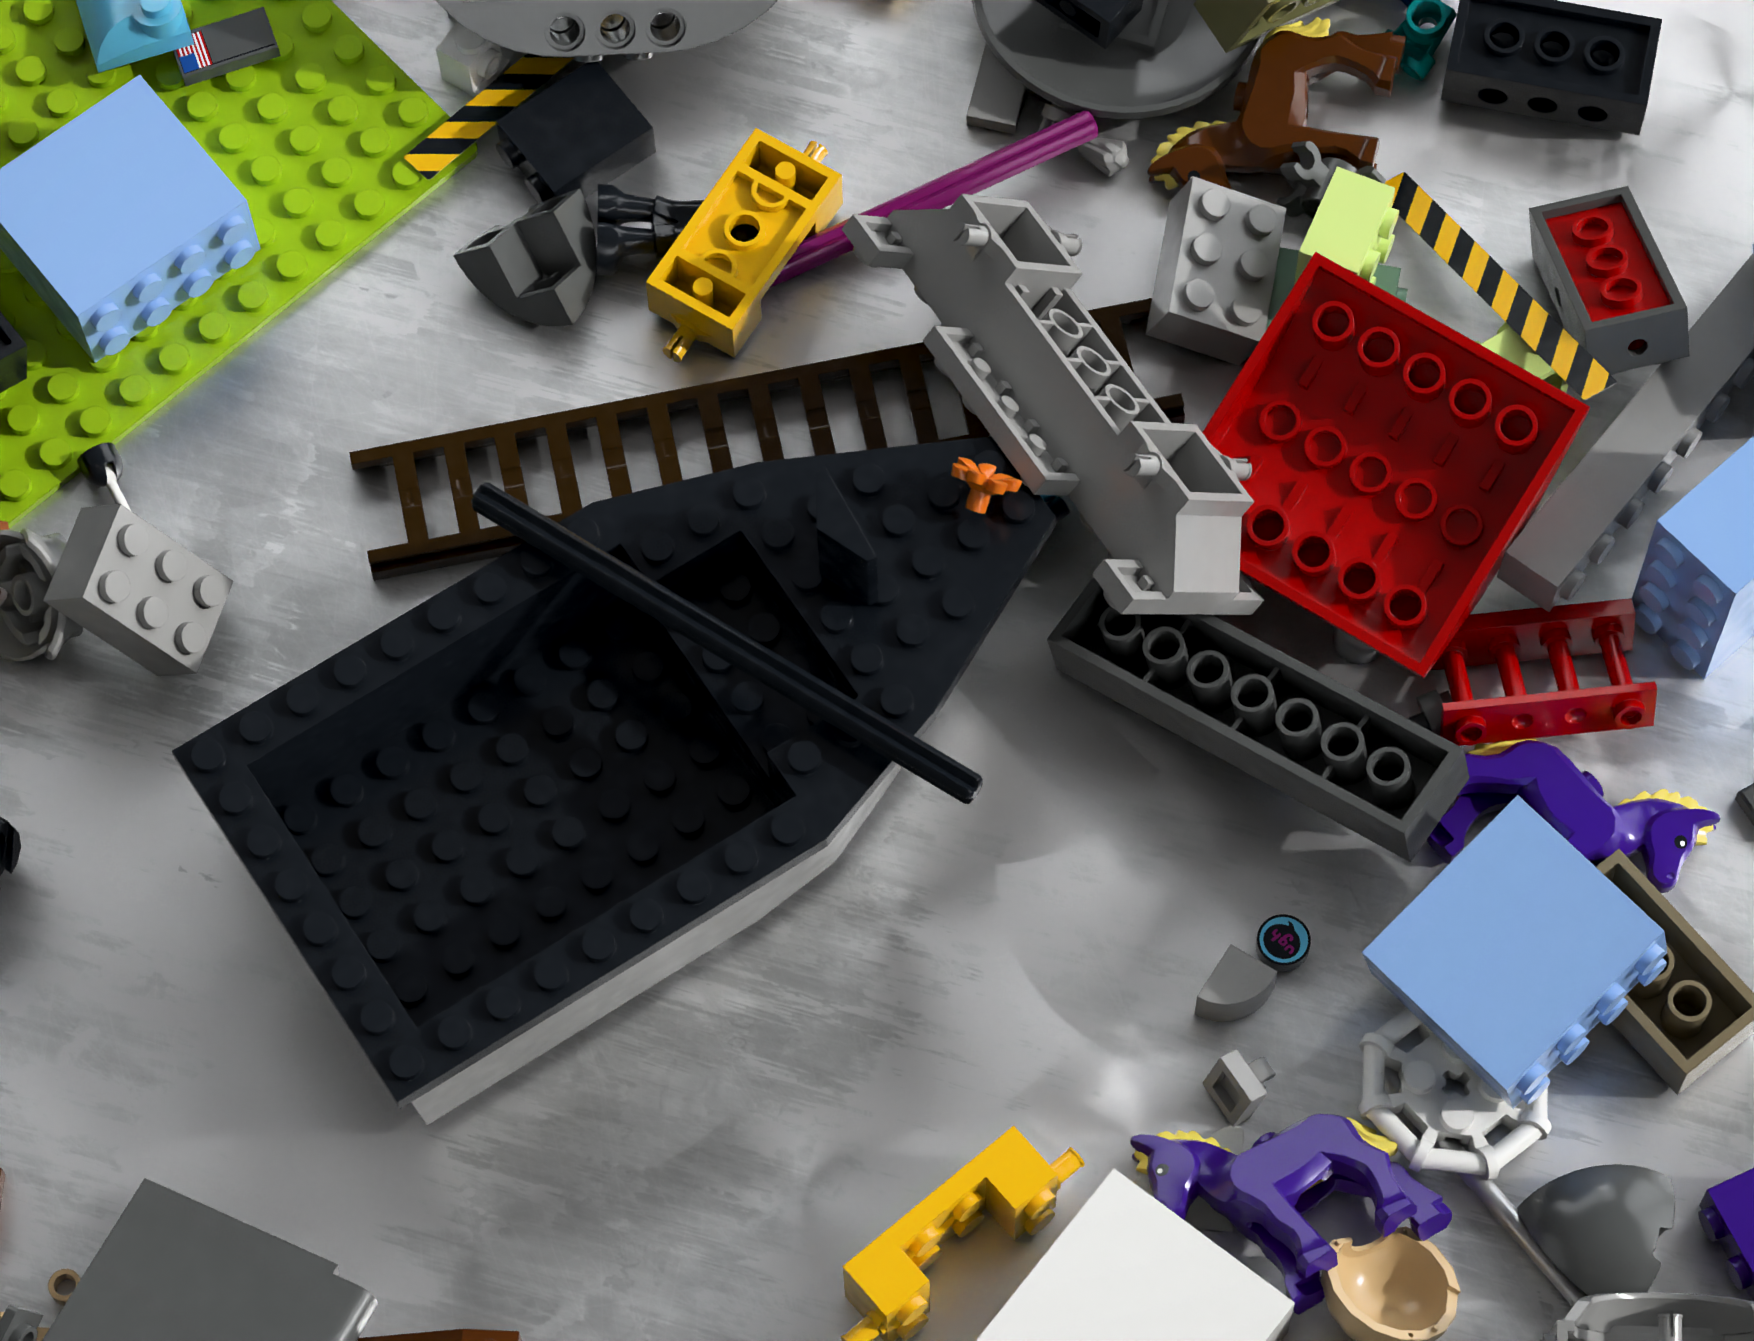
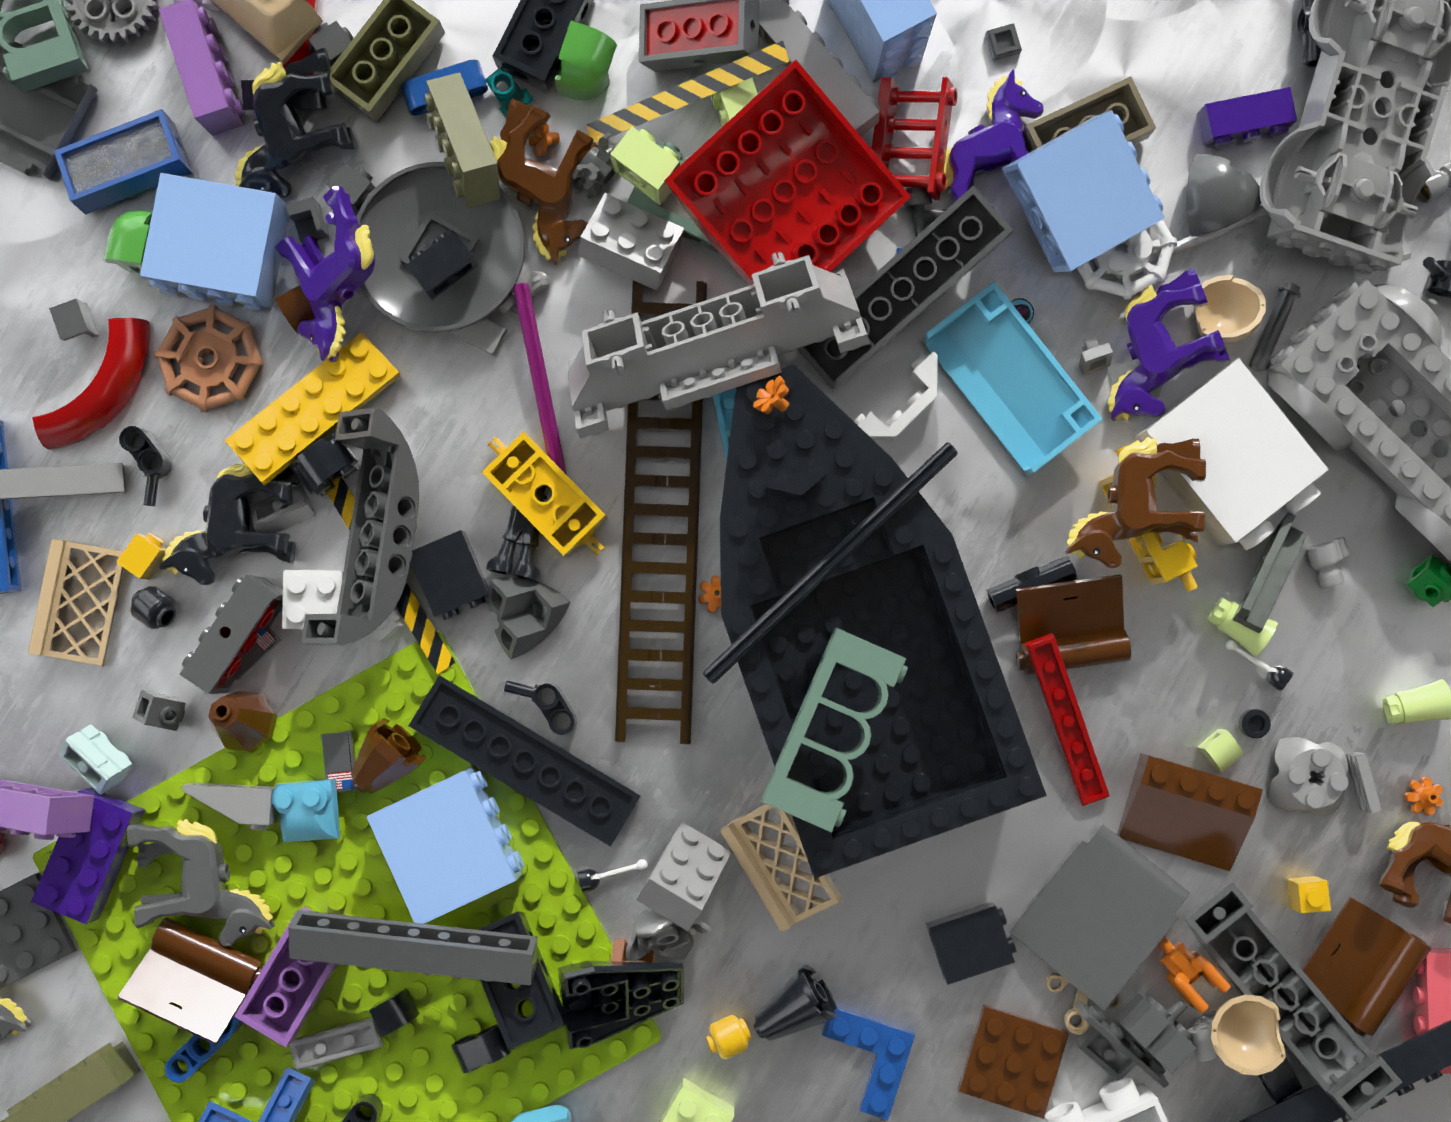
camera: 75 degrees left, 20 degrees up
none -> reddish brown cone [351,718,426,794]
none -> black plate [408,675,641,847]
none -> black beam [504,680,577,735]
none -> orange plant [529,124,560,156]
none -> bright green brick [555,21,617,101]
none -> tan fence [720,804,842,932]
none -> sand green fence [761,628,908,832]
none -> white slope [854,351,938,440]
none -> medium azure slope [921,281,1103,476]
none -> black brick [925,901,1017,985]
none -> black piece [986,556,1078,613]
none -> reddish brown door [1016,574,1131,675]
none -> red tile [1024,633,1110,806]
none -> reddish brown animal [1065,437,1206,568]

